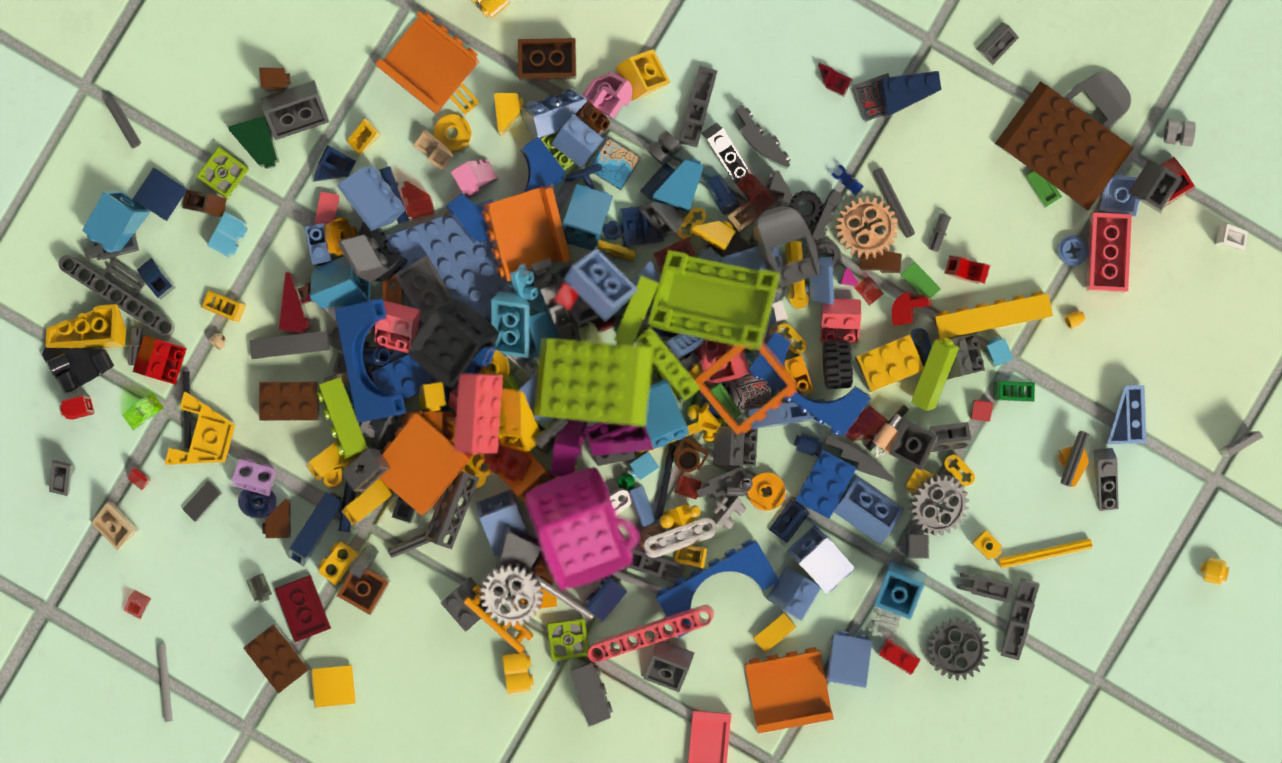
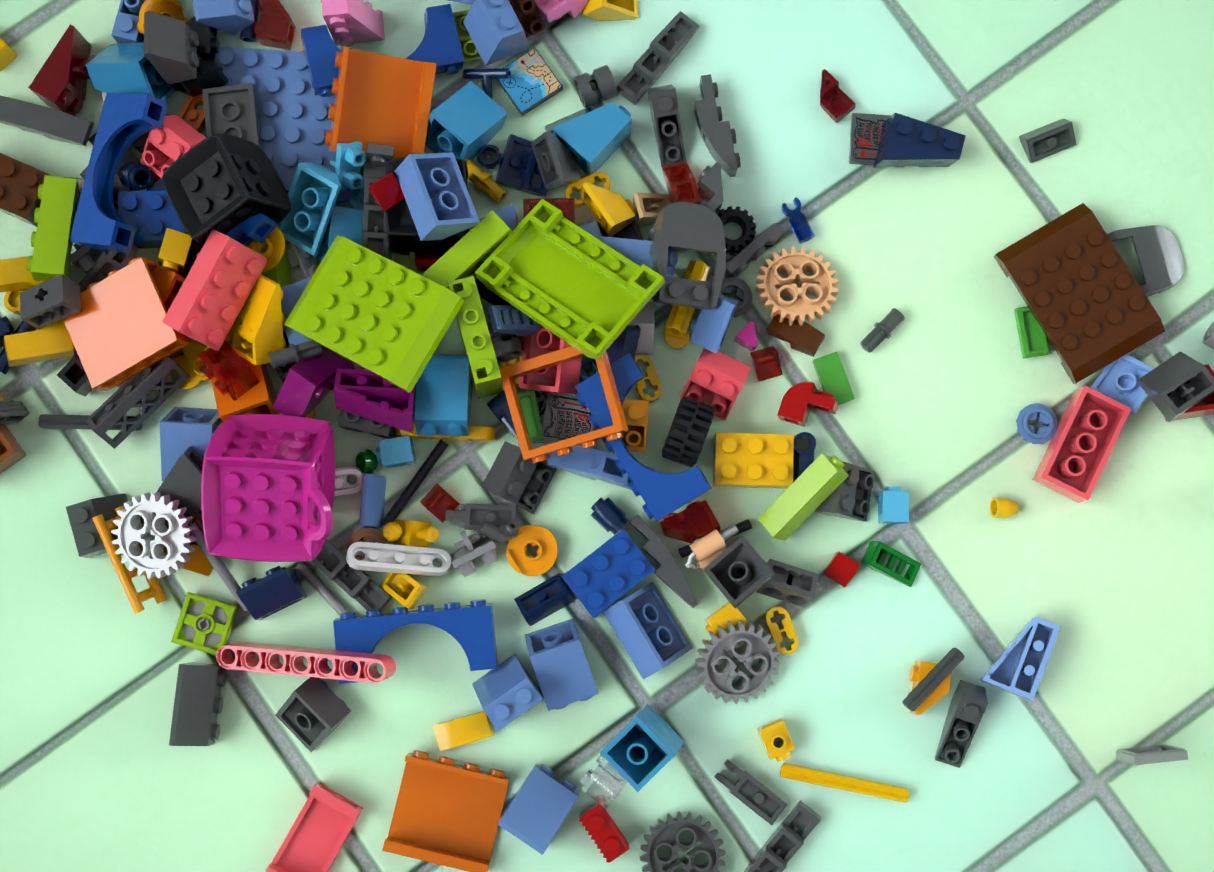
camera: 20 degrees right, 5 degrees down
yellow brick [502,651,534,694] -> none
reddish brown piece [673,438,709,472] -> none
yellow piece [687,403,722,442] -> none
dark blue piece [706,174,740,215] -> none
dark grey axle [873,167,915,238] -> none
dark grey brick [906,530,929,558] -> none
yellow brick [934,291,1053,340] -> none
red brick [944,255,990,284] -> none

